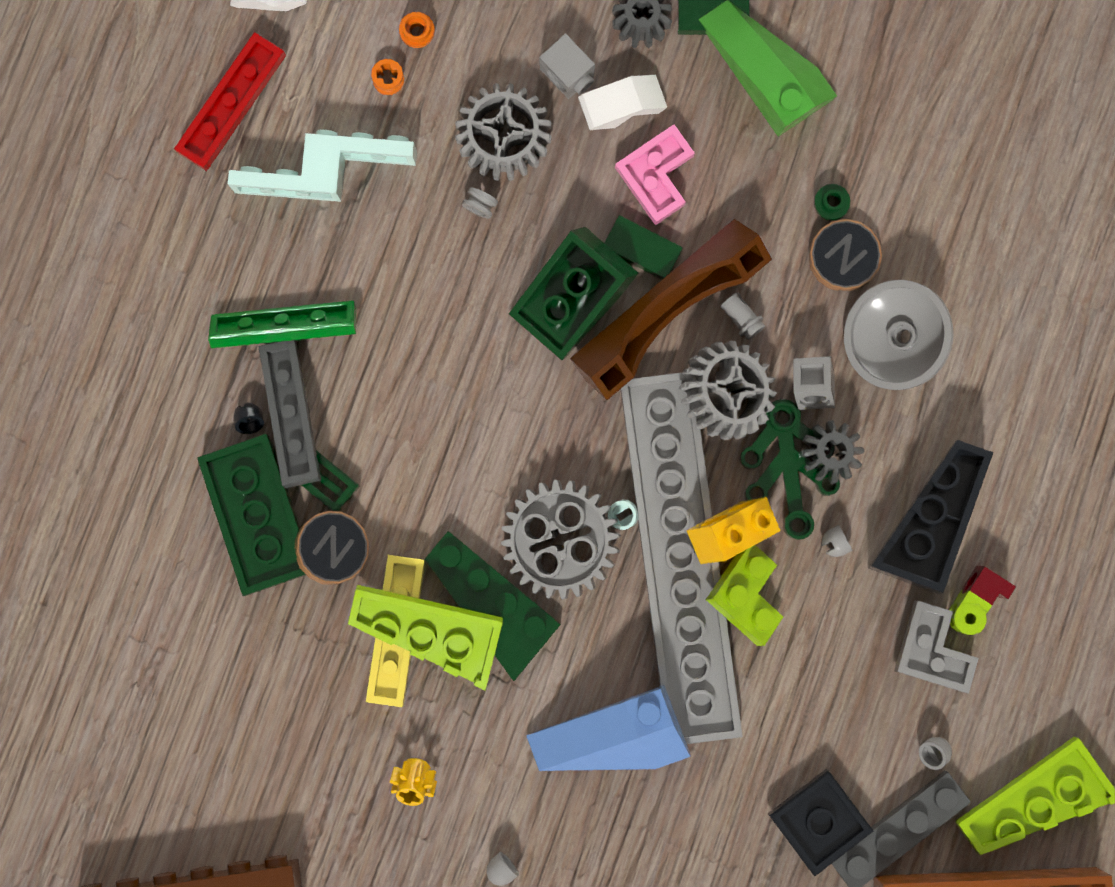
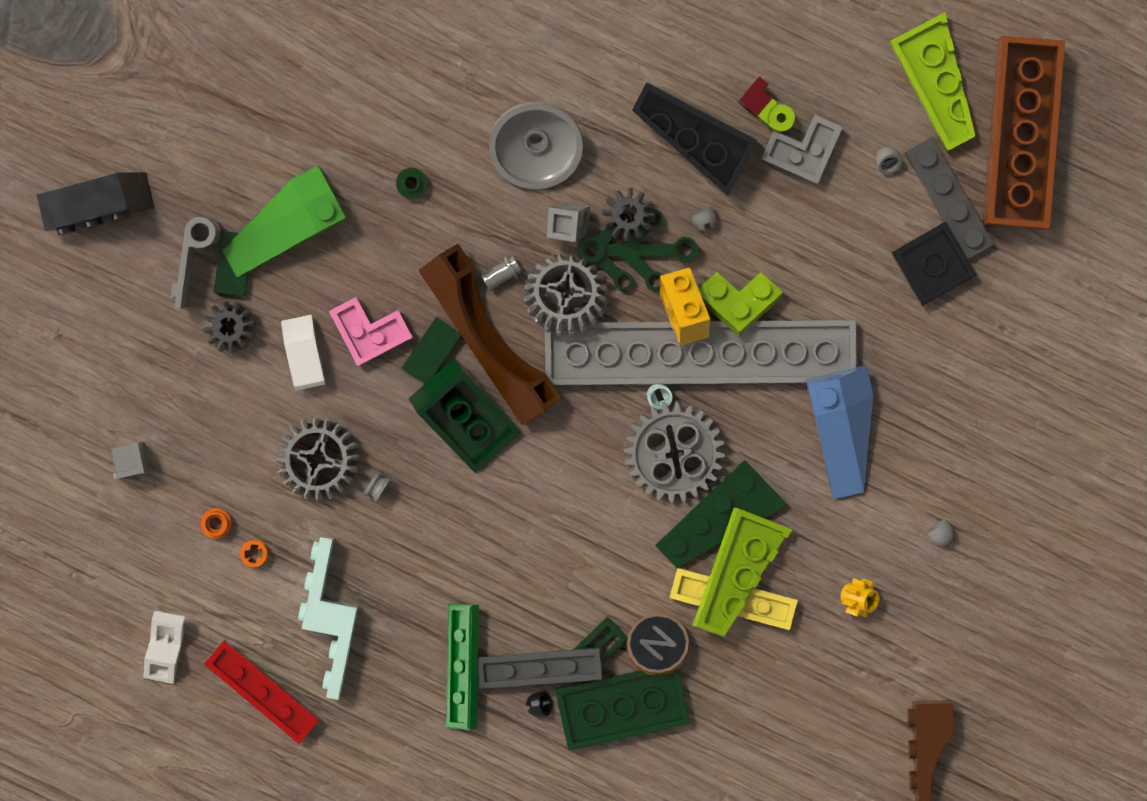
camera: 85 degrees left, 5 degrees up
light grey brick [539,33,595,99] -> none
black tile [809,219,882,291] -> none

